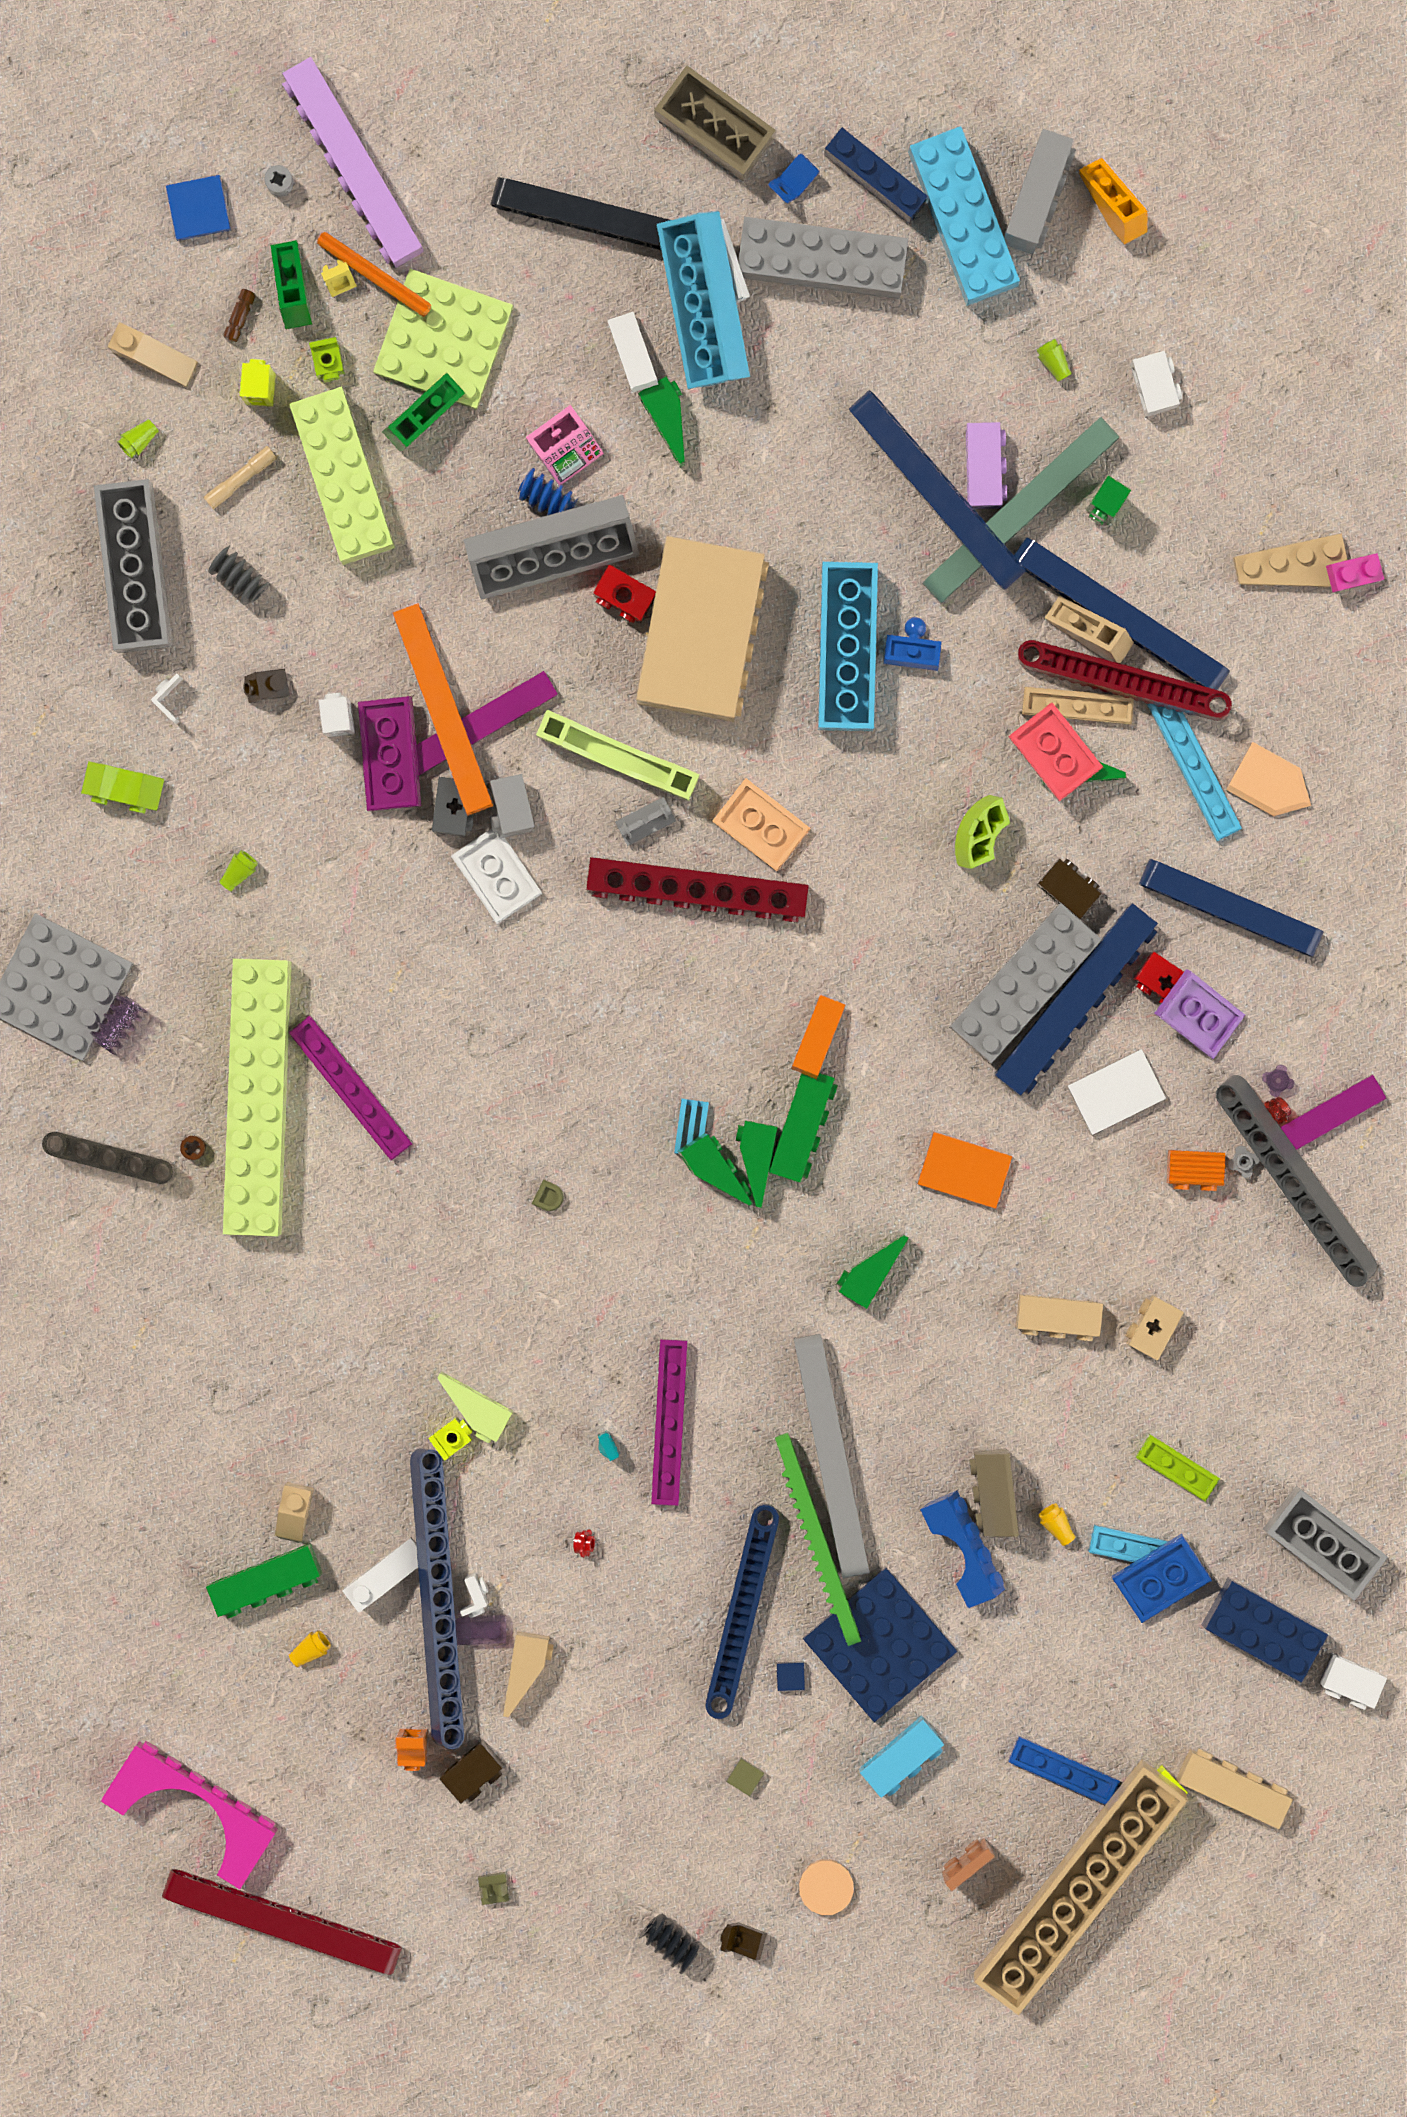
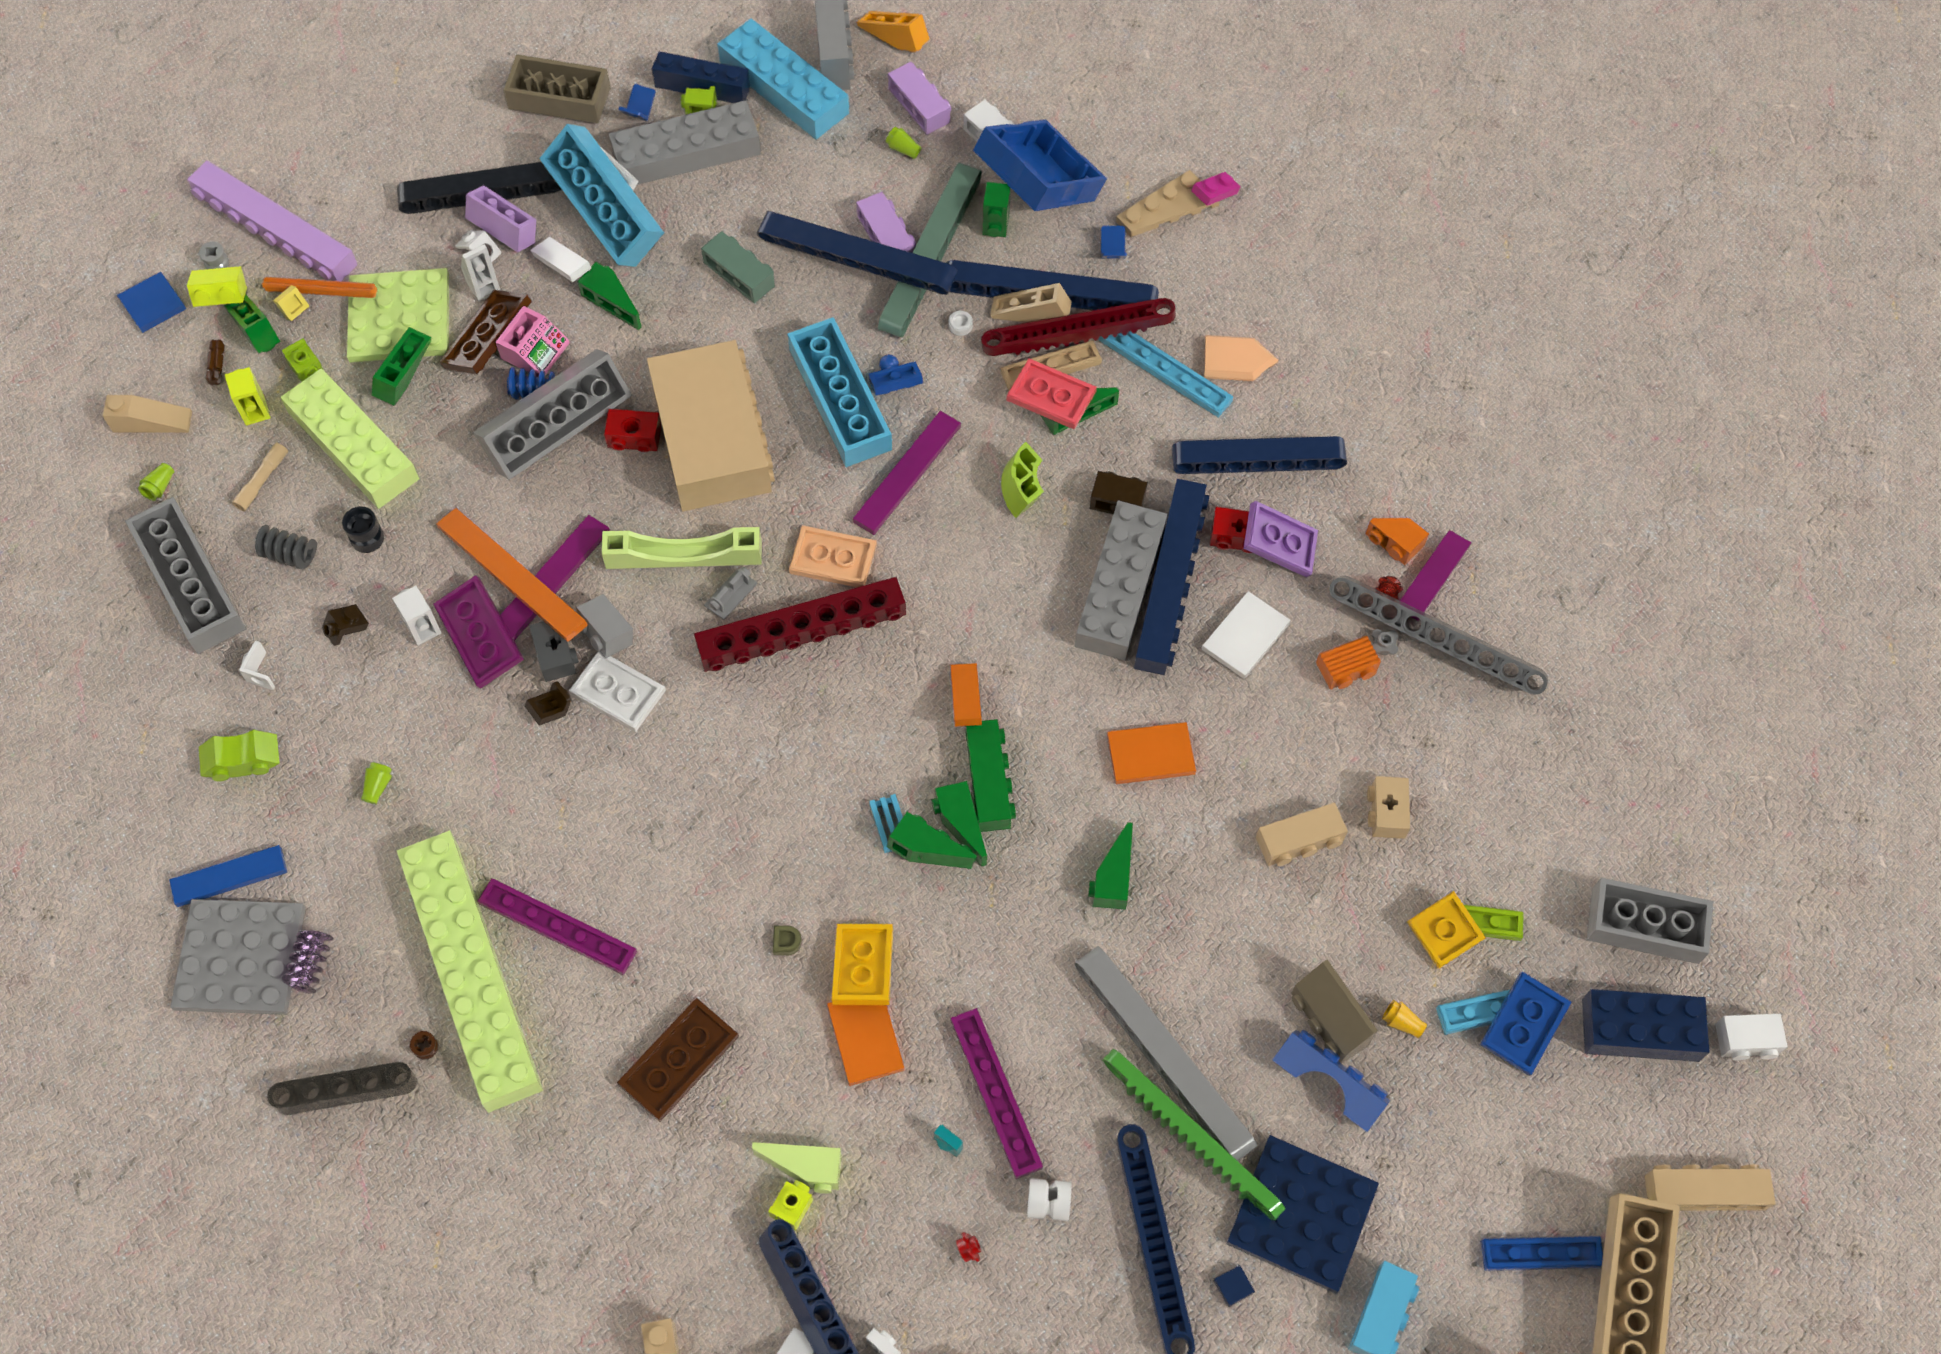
camera: 25 degrees left, 25 degrees down
clear purple plate [1262,1065,1294,1097] -> none
none -> blue tile [169,845,288,907]
none -> neon yellow brick [187,266,247,307]
none -> black wheel [342,506,384,553]
none -> reddish brown plate [439,290,532,375]
none -> white bracket [455,230,501,262]
none -> white slope [461,244,500,302]
none -> lavender brick [465,185,536,252]
none -> dark brown bracket [525,681,571,726]
none -> reddish brown plate [617,997,739,1122]
none -> lime brick [681,86,717,115]
none -> sand green brick [701,231,775,304]
none -> orange tile [827,1002,905,1086]
none -> yellow plate [832,924,893,1005]
none -> magenta tile [853,410,961,535]
none -> lavender brick [888,62,951,135]
none -> white tile [948,311,973,336]
none -> blue tile [973,119,1107,211]
none -> white wheel [1027,1178,1071,1221]
none -> blue bracket [1101,226,1127,259]
none -> orange slope [1365,518,1429,565]
none -> yellow tile [1406,891,1486,969]

